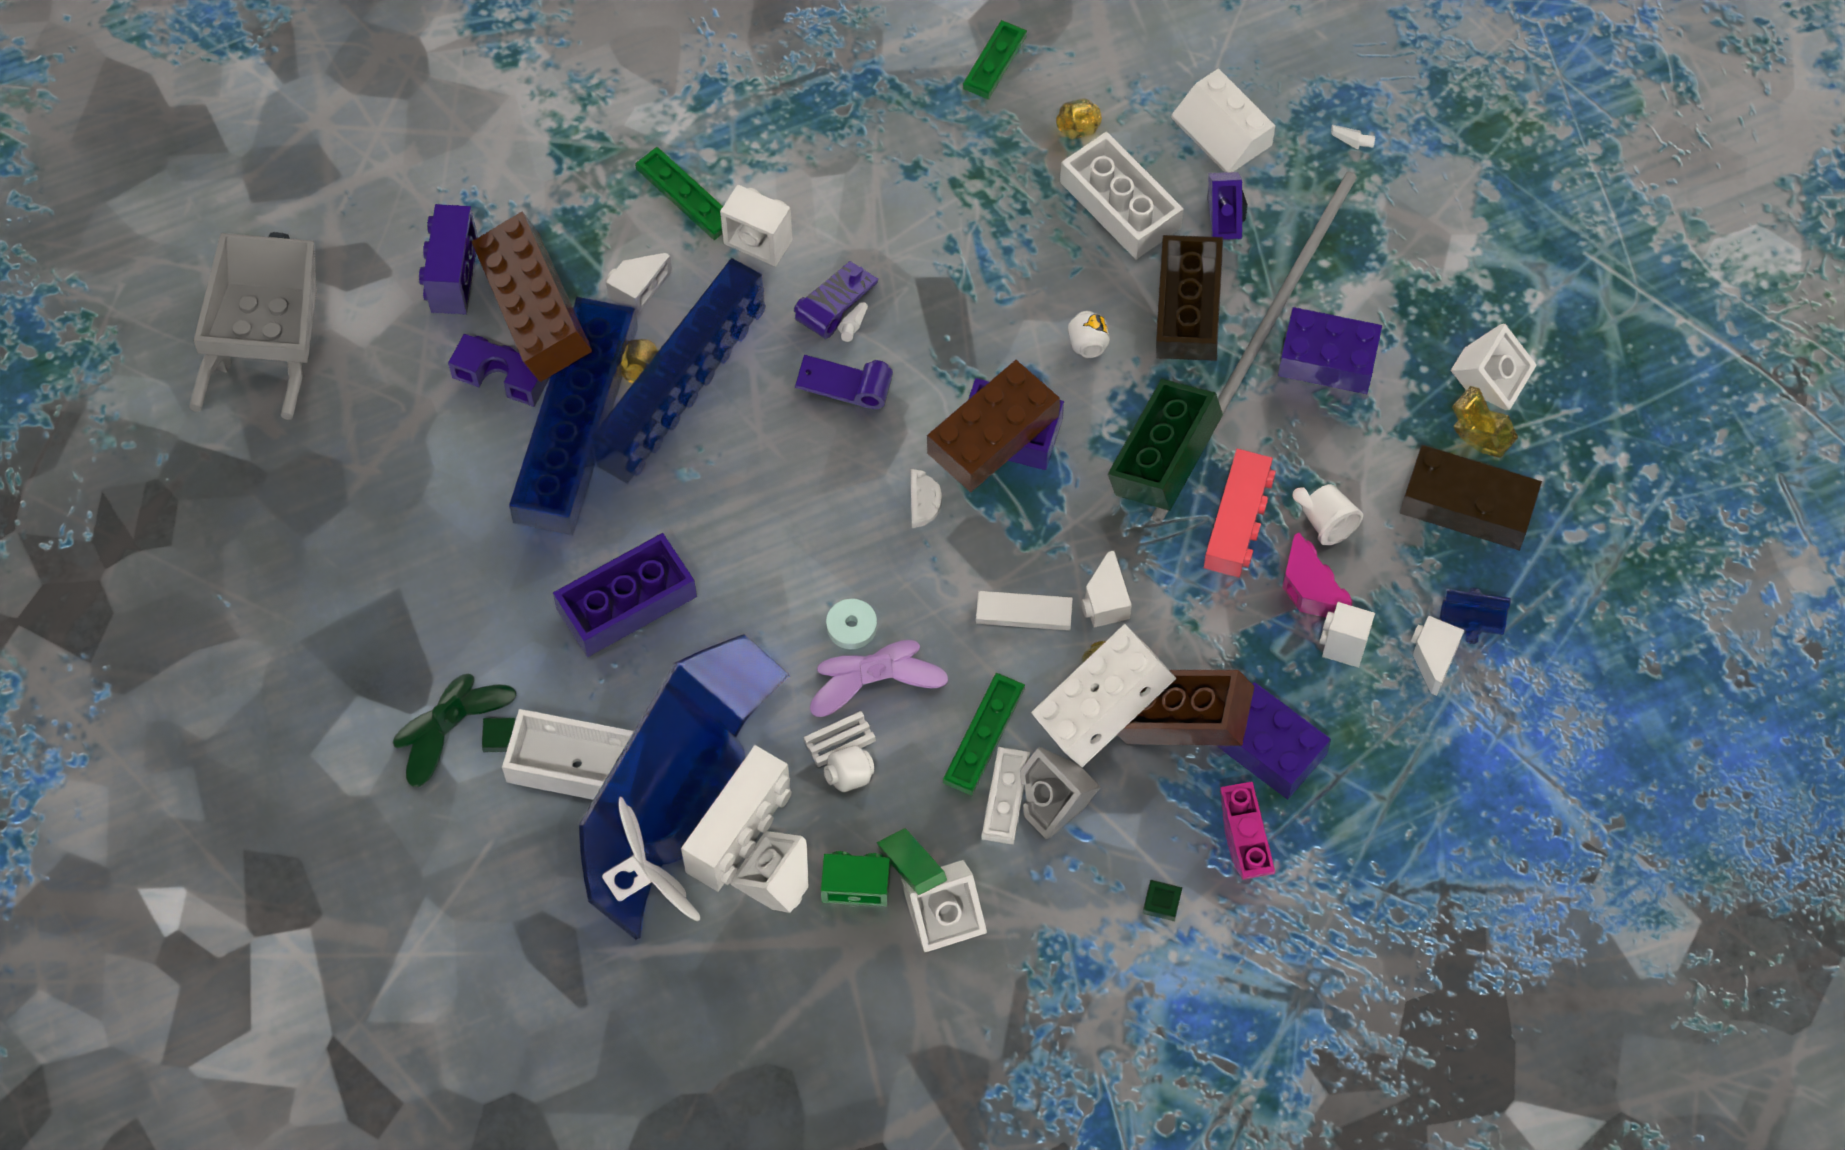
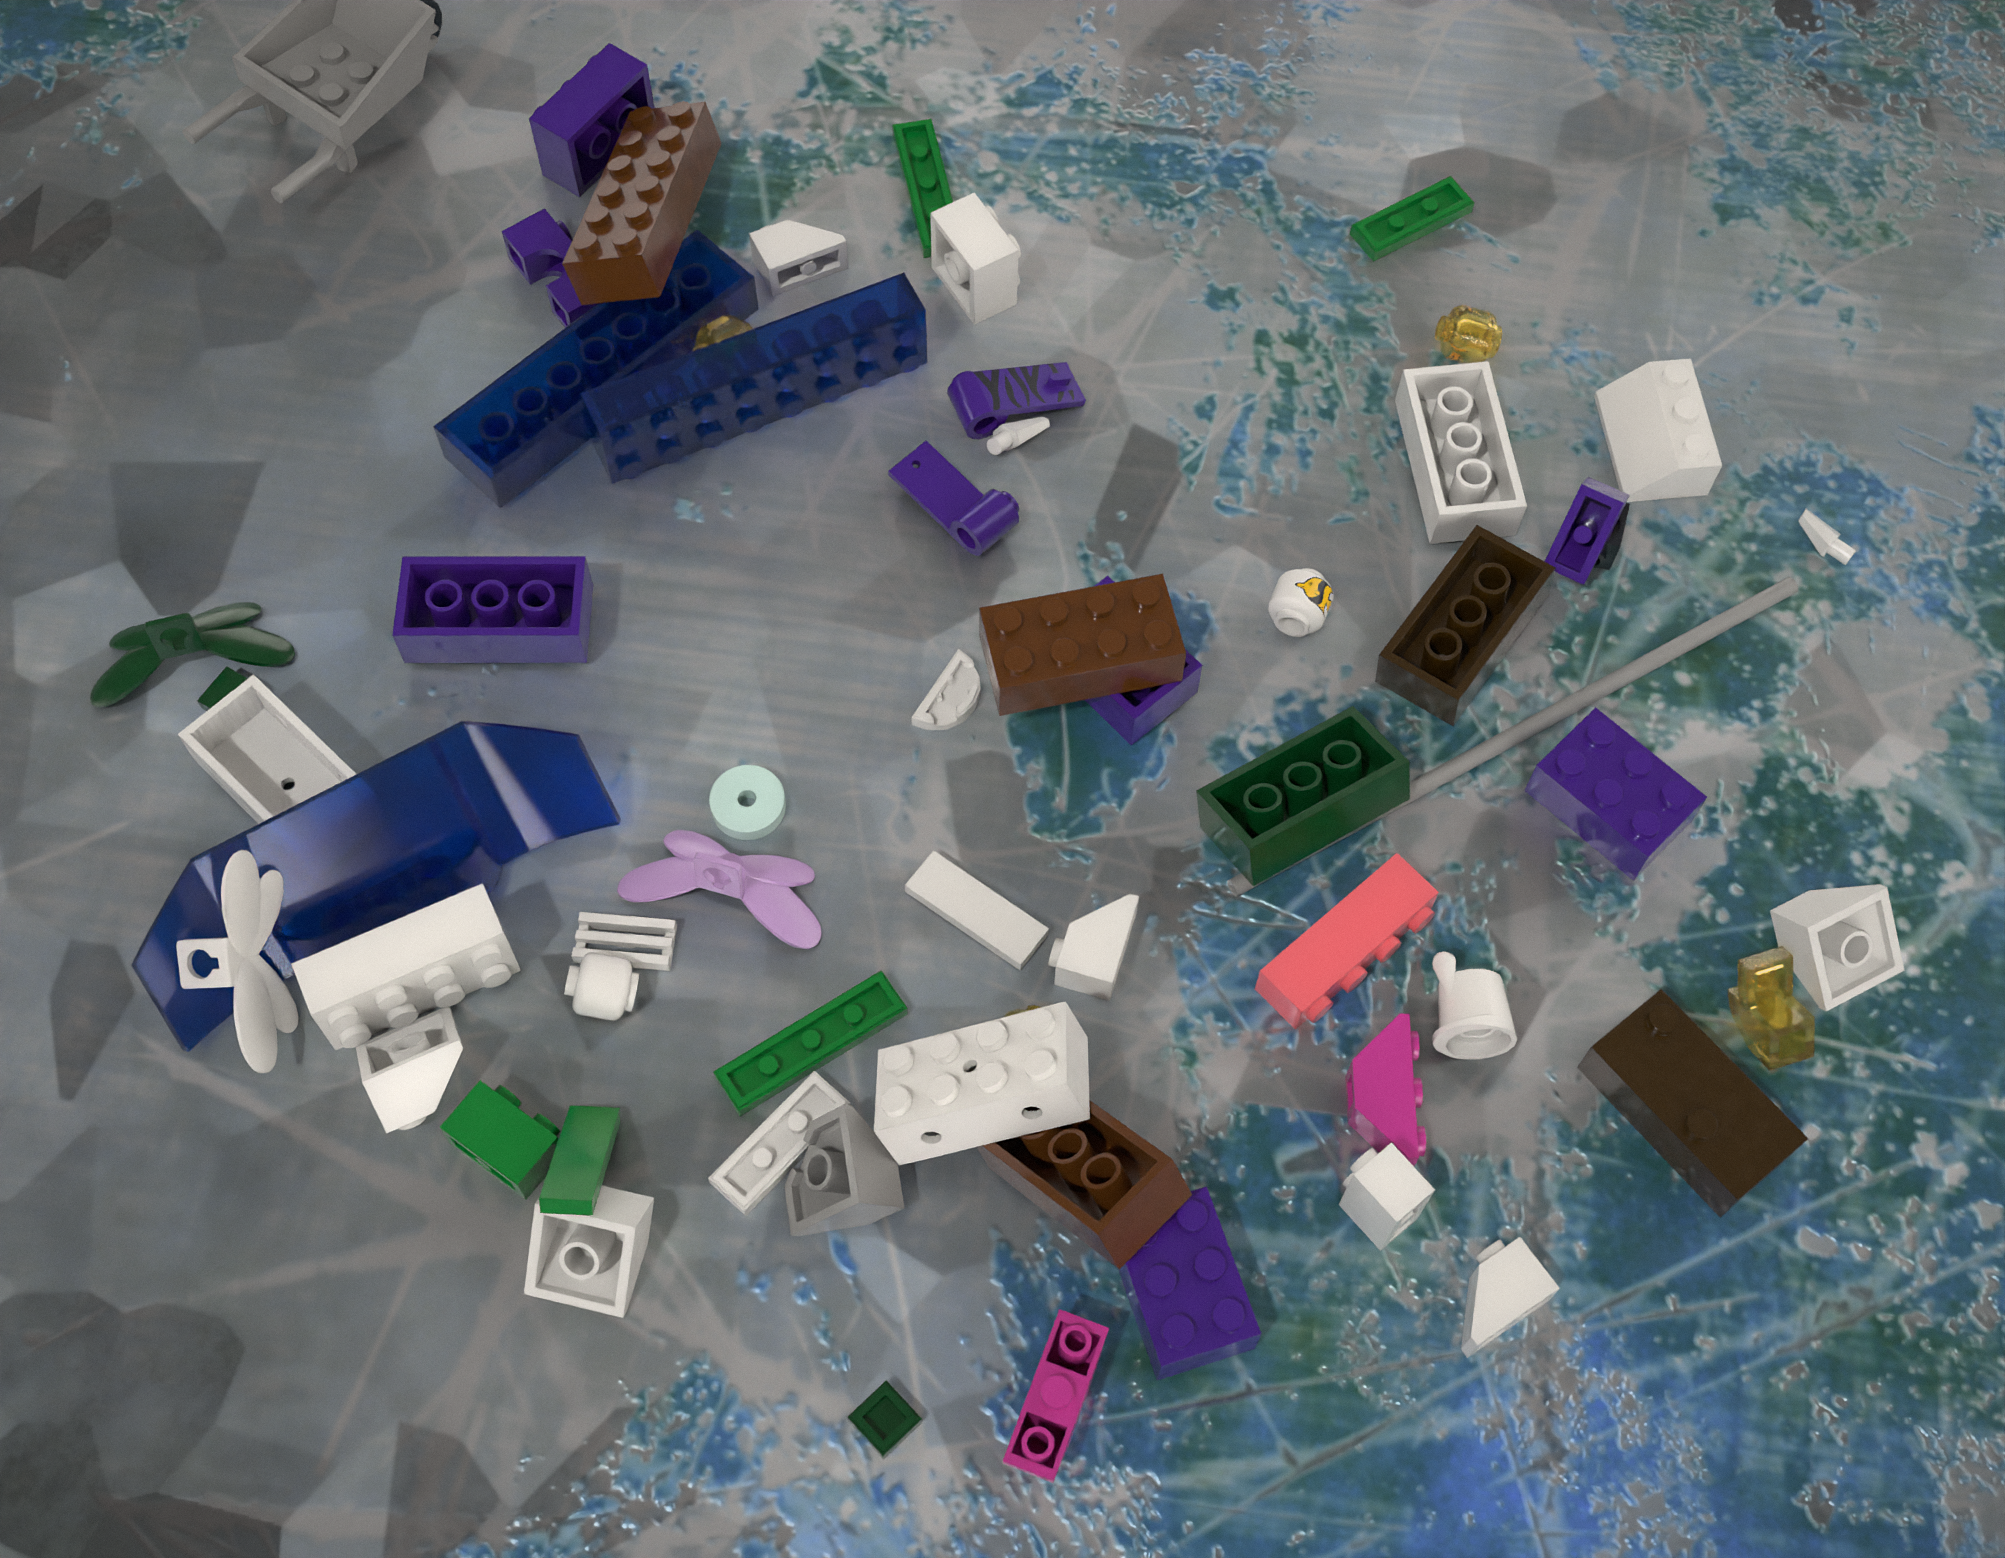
camera: 30 degrees right, 0 degrees up
clear blue pin [1440,588,1511,644] -> none

